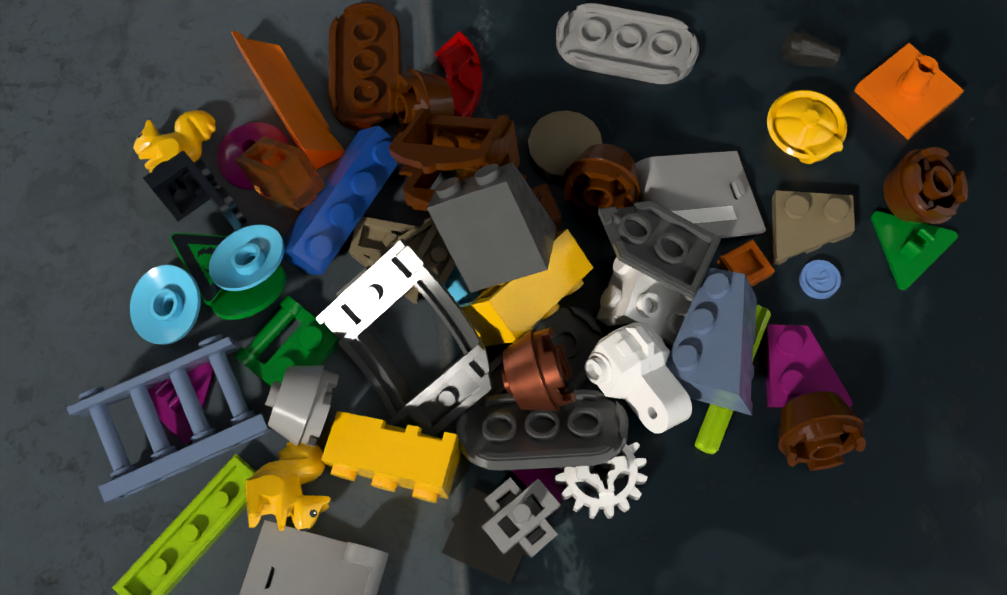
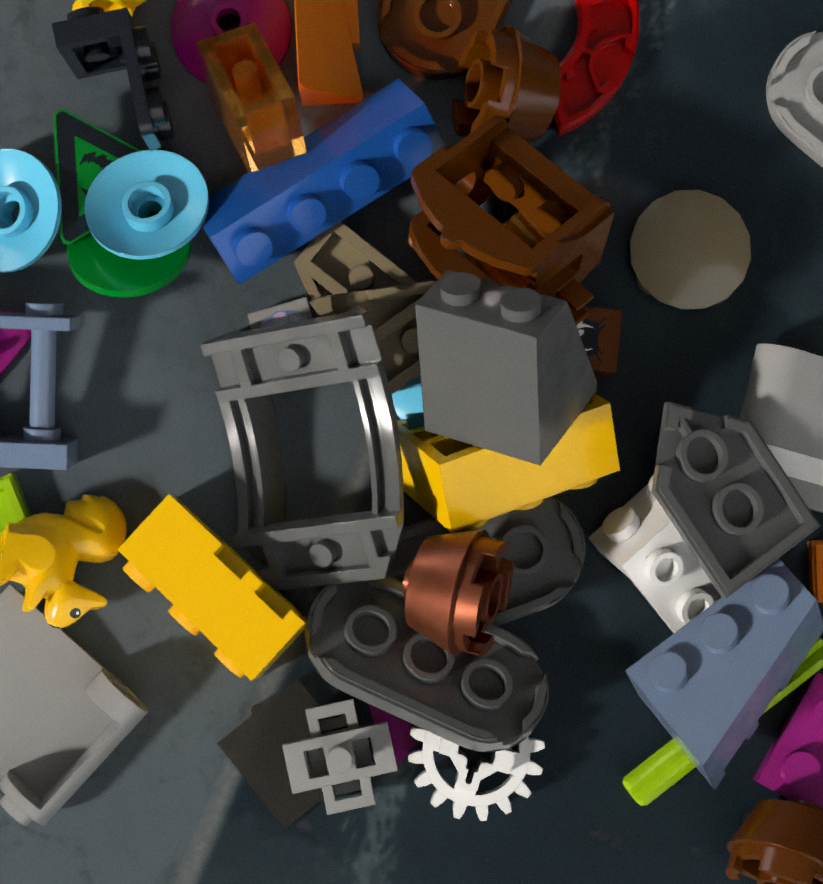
camera: 25 degrees right, 15 degrees up
green plate [233,295,340,387] -> none
light grey cone [265,365,339,447] -> none
reddish brown cone [563,144,640,221] -> none
white piece [584,322,692,433] -> none

